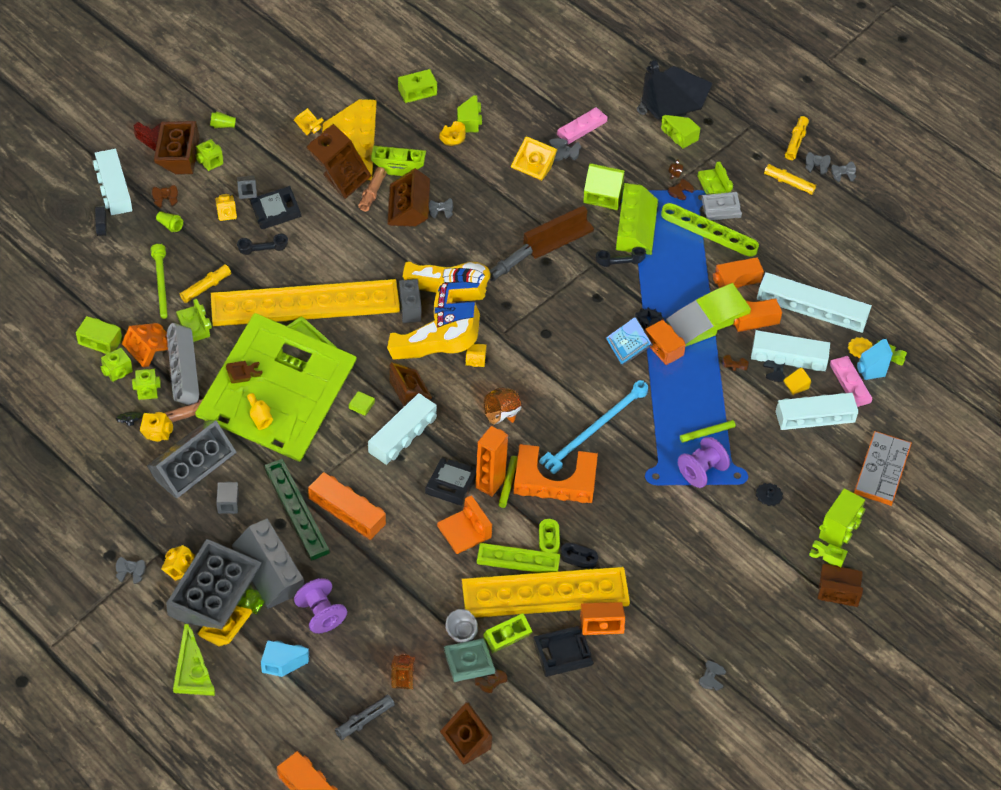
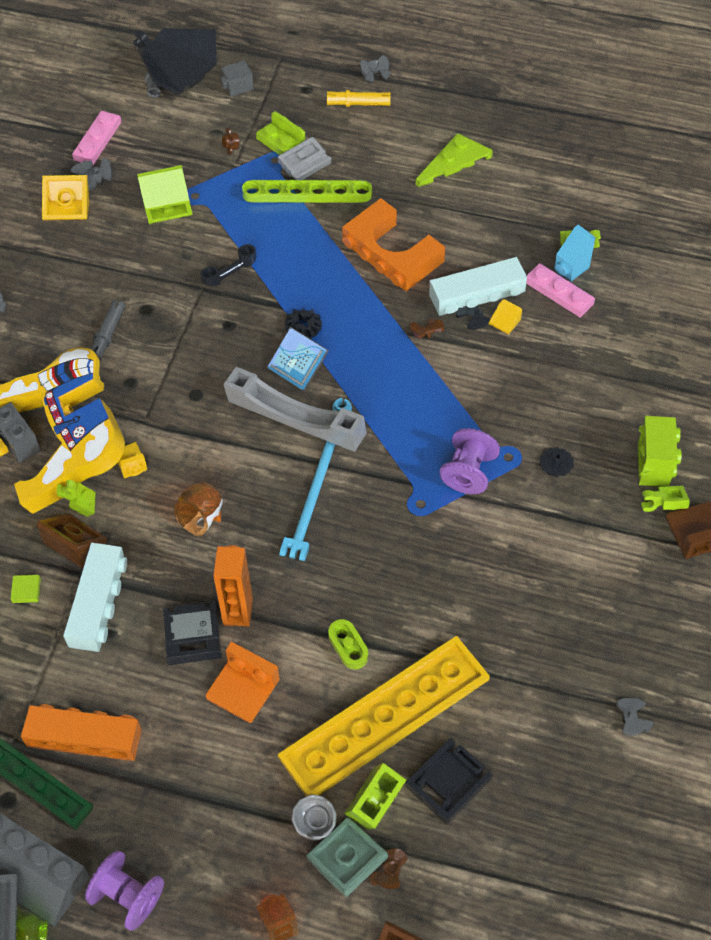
camera: 25 degrees left, 5 degrees up
lime plate [477,543,560,573] -> none
lime bar [499,456,518,508] -> none
orange arch [514,444,598,503] -> none
reddish brown panel [523,205,594,259] -> none
black beam [560,543,598,570] -> none
orange brick [580,602,625,635] -> none
lime slope [616,183,658,255] -> none
orange brick [645,320,686,365] -> none
lime slope [661,115,700,149] -> none
lime slope [666,283,751,347] -> none
reddish brown piece [668,179,694,200] -> none
lime bar [680,420,736,443] -> none
light aqua brick [757,273,872,333] -> none
light aqua brick [776,393,858,430] -> none
yellow pin [785,116,809,160] -> none
dark grey piece [831,161,856,182] -> none
yellow piece [848,337,873,358] -> none
light grey tile [854,431,912,506] -> none
none -> lime plate [57,480,96,517]
none -> dark grey brick [220,60,254,97]
none -> light grey arch [223,367,367,452]
none -> lime wing [416,133,493,187]

